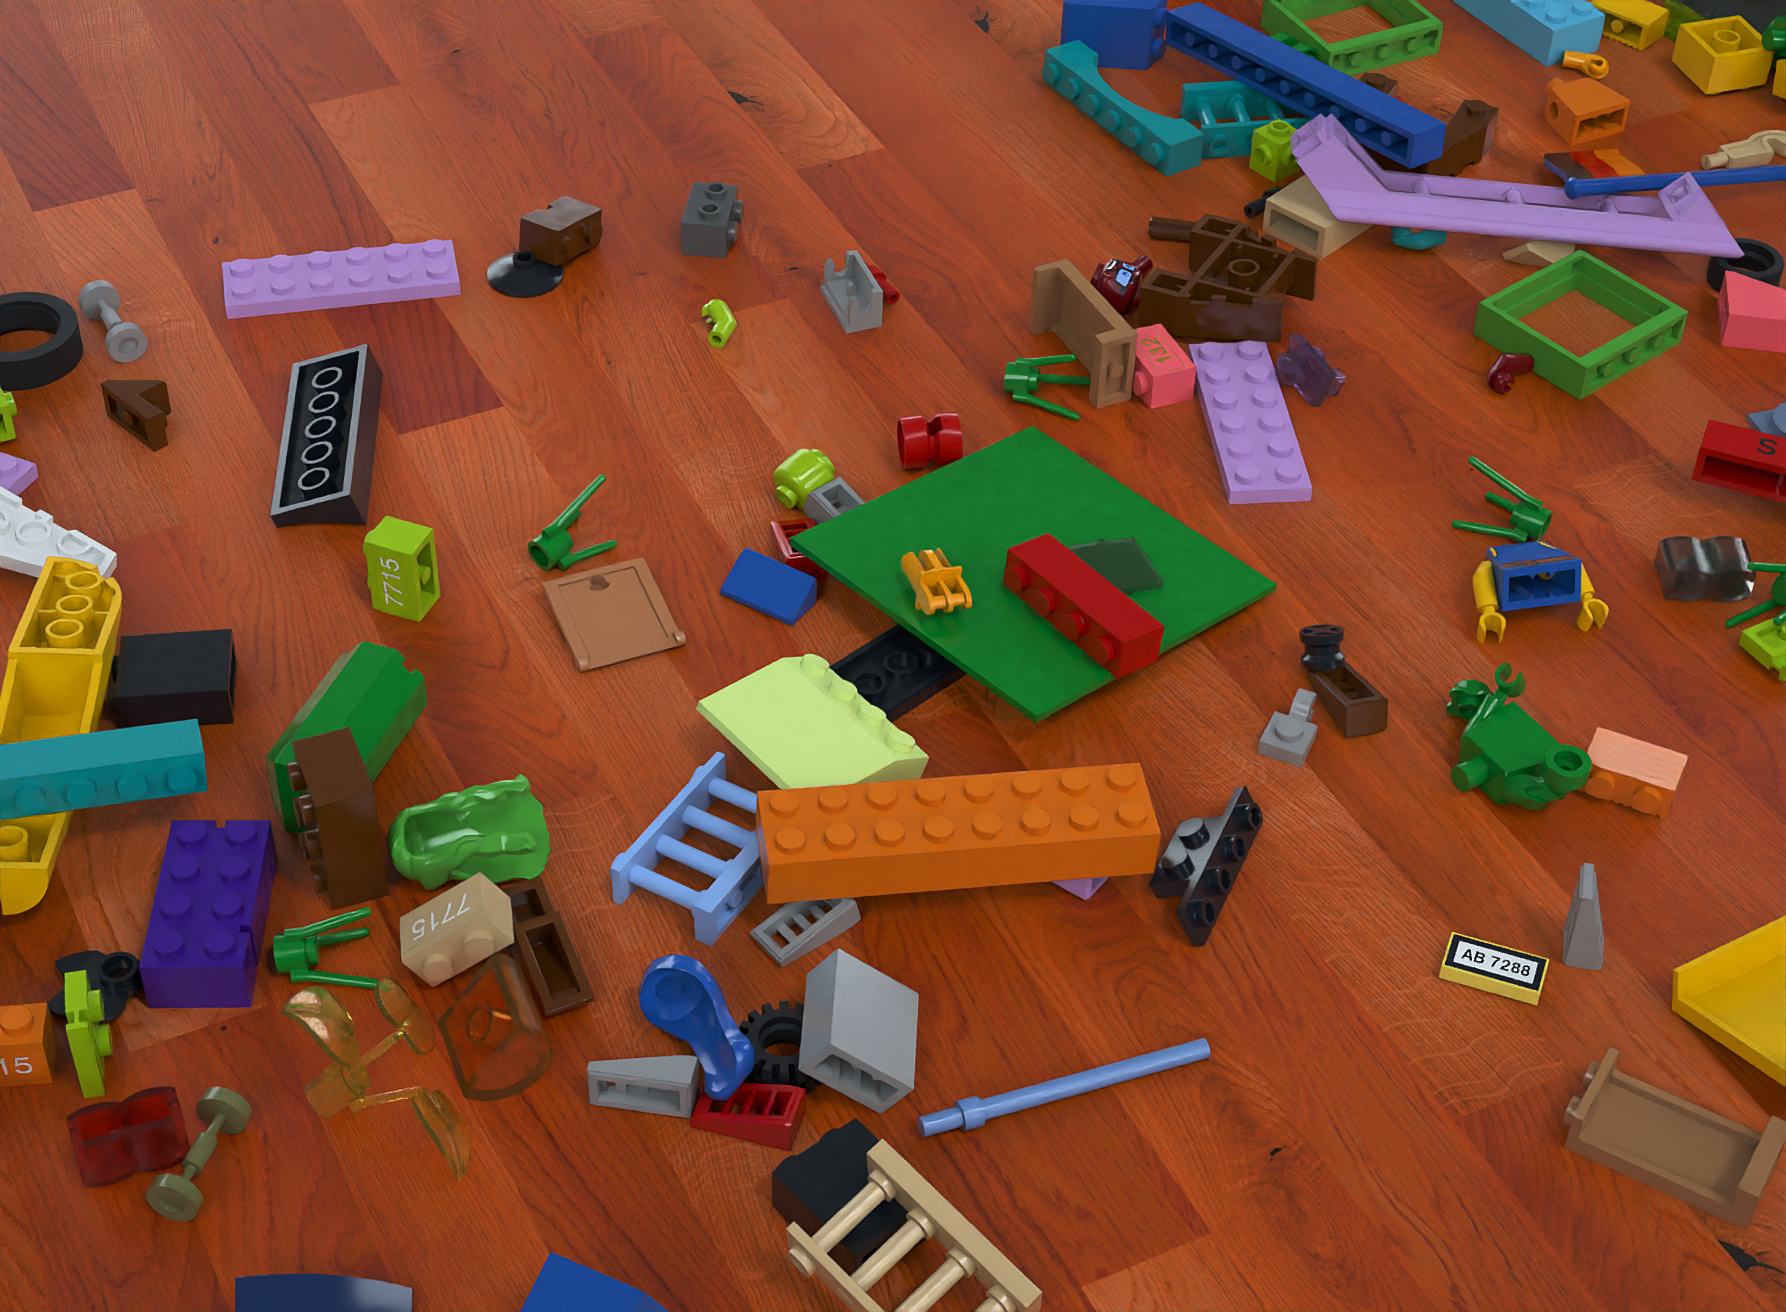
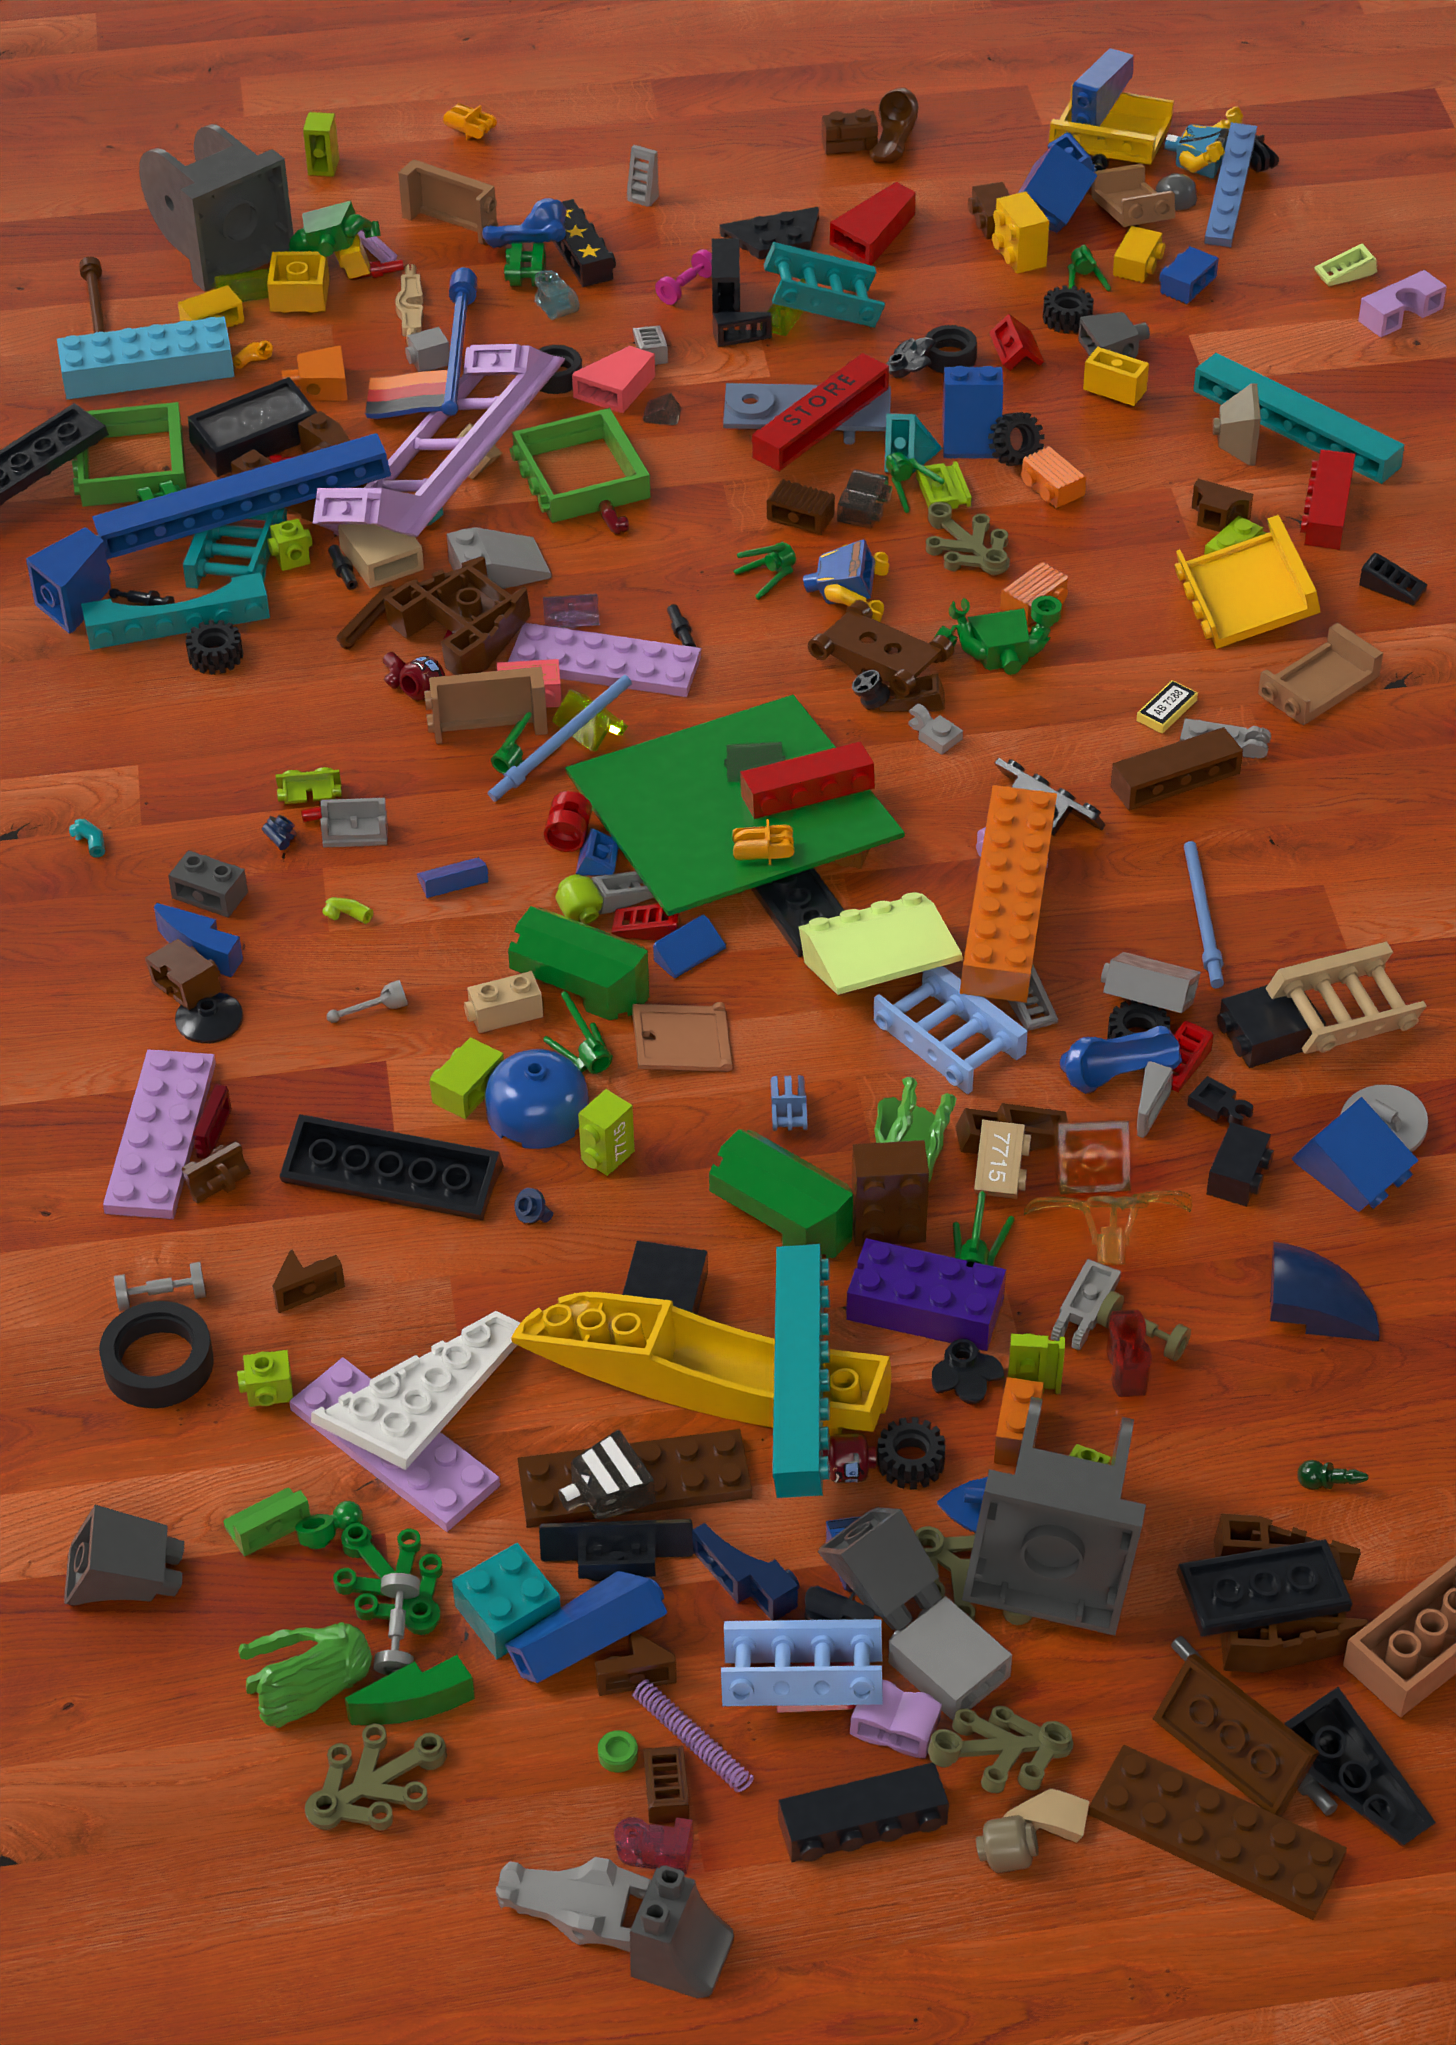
camera: 70 degrees left, 5 degrees up
light grey slope [1562,863,1604,971] -> none
none -> teal arm [69,819,105,858]
none -> black piece [109,589,175,606]
none -> blue slope [154,903,243,977]
none -> reddish brown hips [182,1141,251,1203]
none -> black tyre [185,620,243,675]
none -> brick [188,377,317,477]
none -> dark red tile [193,1084,232,1159]
none -> dark blue plate [262,815,297,850]
none -> lime hinge [275,767,342,804]
none -> light grey hinge [327,980,408,1023]
none -> light grey brick [405,327,450,372]
none -> blue slope [417,857,489,898]
none -> lime brick [429,1037,504,1119]
none -> light grey slope [447,527,551,589]
none -> tan brick [464,971,543,1033]
none -> blue cylinder [485,1049,589,1149]
none -> medium blue bar [487,675,632,802]
none -> green brick [508,906,650,1020]
none -> dark blue plate [514,1188,553,1224]
none -> clear neon green panel [552,689,628,752]
none -> blue slope [575,828,619,876]
none -> clear smoke slope [643,393,681,425]
none -> black bar [667,604,696,647]
none -> reddish brown brick [767,479,835,535]
none -> medium blue arm [770,1075,807,1131]
none -> reddish brown piece [808,600,954,697]
none -> olive plant [925,502,1010,575]
none -> light grey hinge [1051,1259,1121,1350]
none -> reddish brown brick [1111,727,1243,810]
none -> light grey hinge [1180,718,1271,759]
none -> black plate [1187,1076,1254,1126]
none -> black brick [1206,1122,1274,1207]

